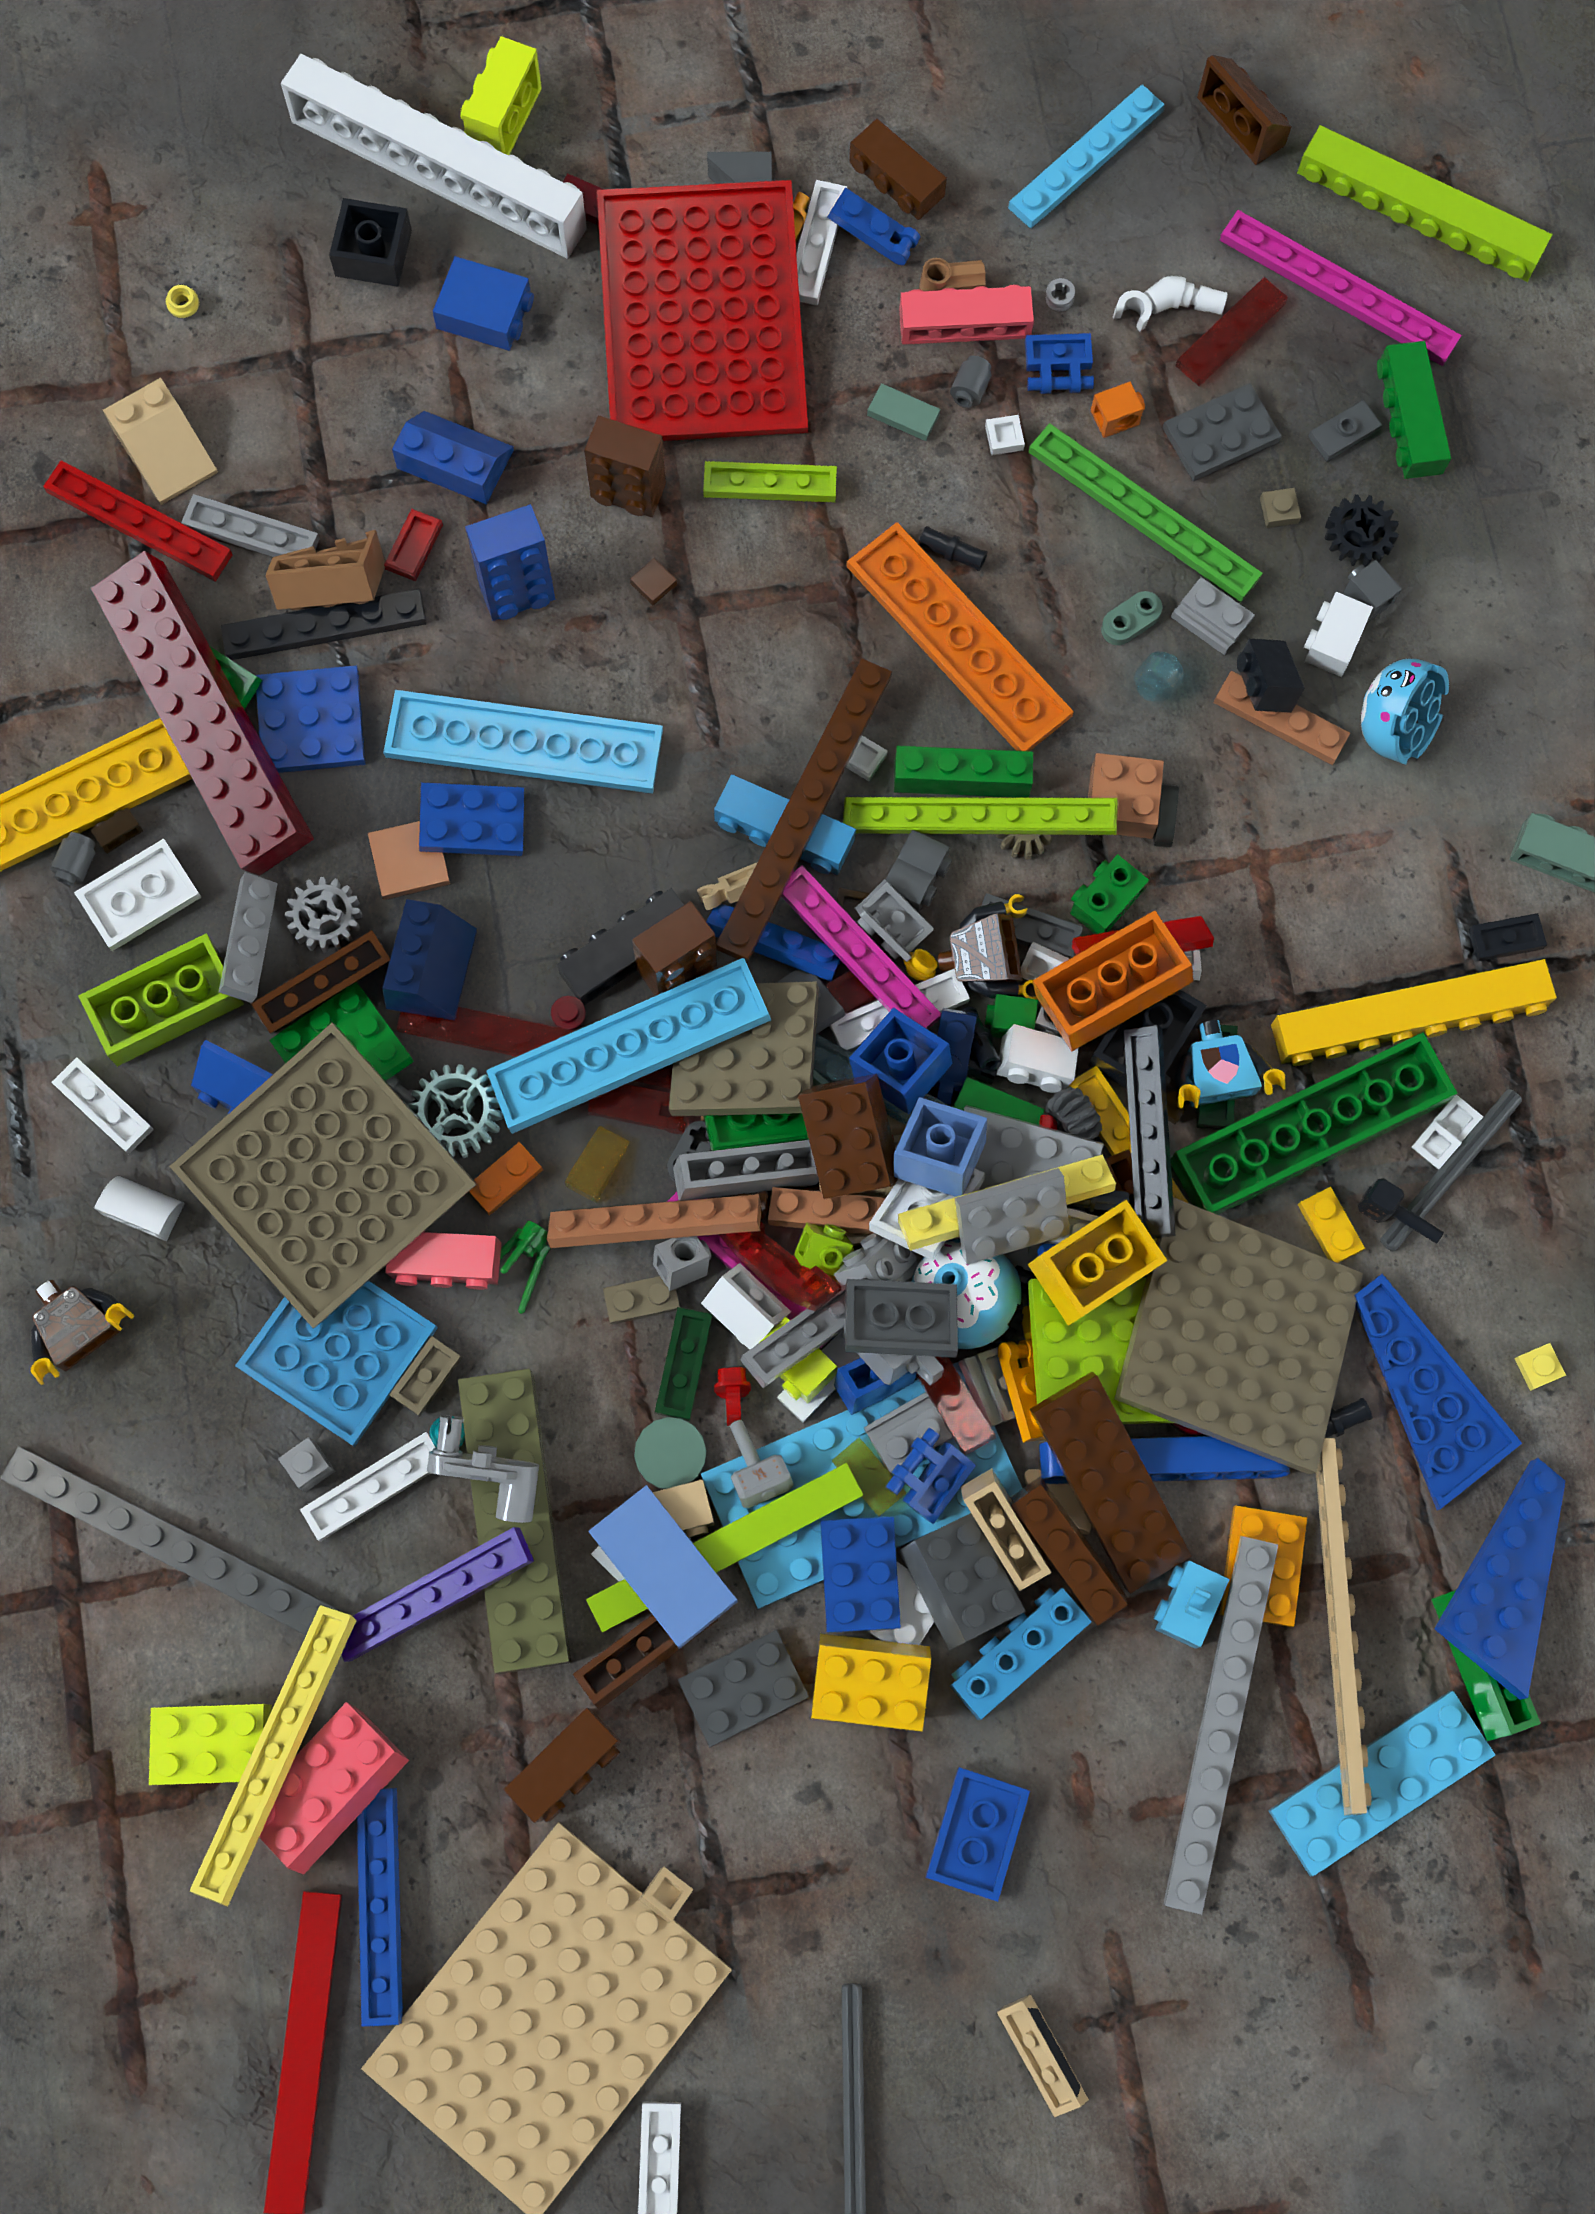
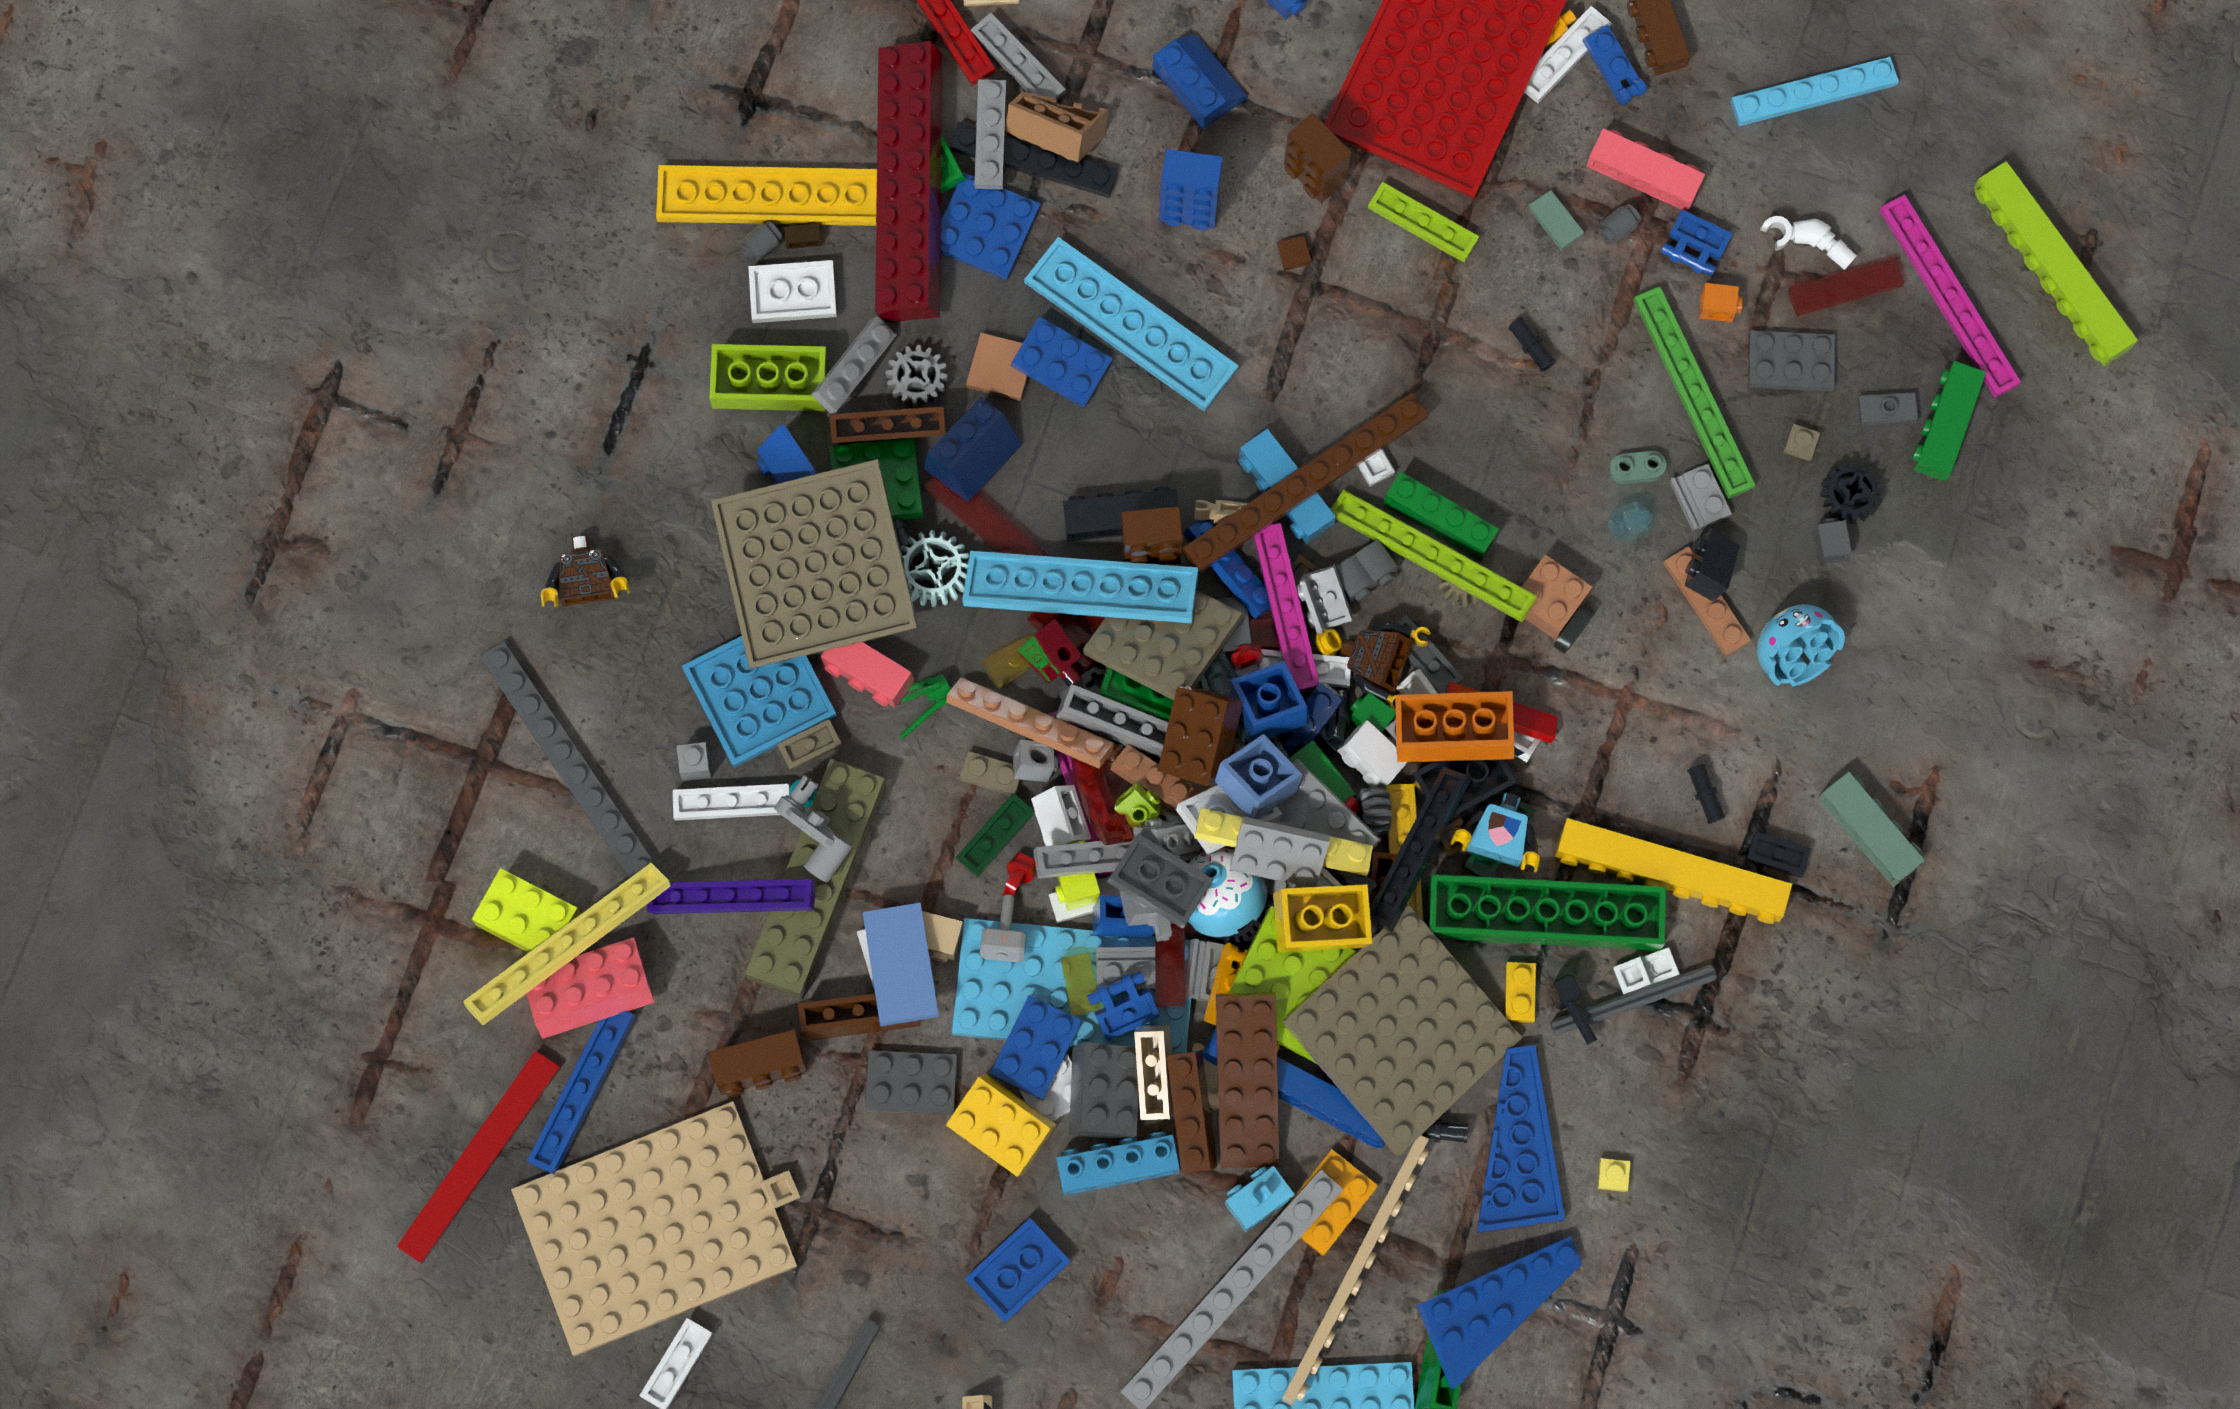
camera: 30 degrees right, 0 degrees up
white plate [52,1057,154,1154] -> none
white brick [94,1176,185,1241] -> none
red tile [384,509,443,582] -> none
orange plate [469,1142,543,1216] -> none
dark red plate [551,996,586,1031] -> none
lime tile [586,1463,864,1632] -> none
sand green tile [634,1417,707,1489] -> none
orange plate [846,522,1074,751] -> none
medium nougat piece [919,258,986,291] -> none
white plate [985,415,1025,455] -> none
light grey bush [1045,278,1075,312] -> none
green brick [1070,854,1149,934] -> none
reddish brown slope [1197,55,1291,165] -> none
white brick [1303,592,1373,677] -> none
none -> light grey plate [974,80,1006,189]
none -> dark red torso [1017,619,1083,687]
none -> red plate [1231,644,1263,671]
none -> black pin [1687,764,1726,824]

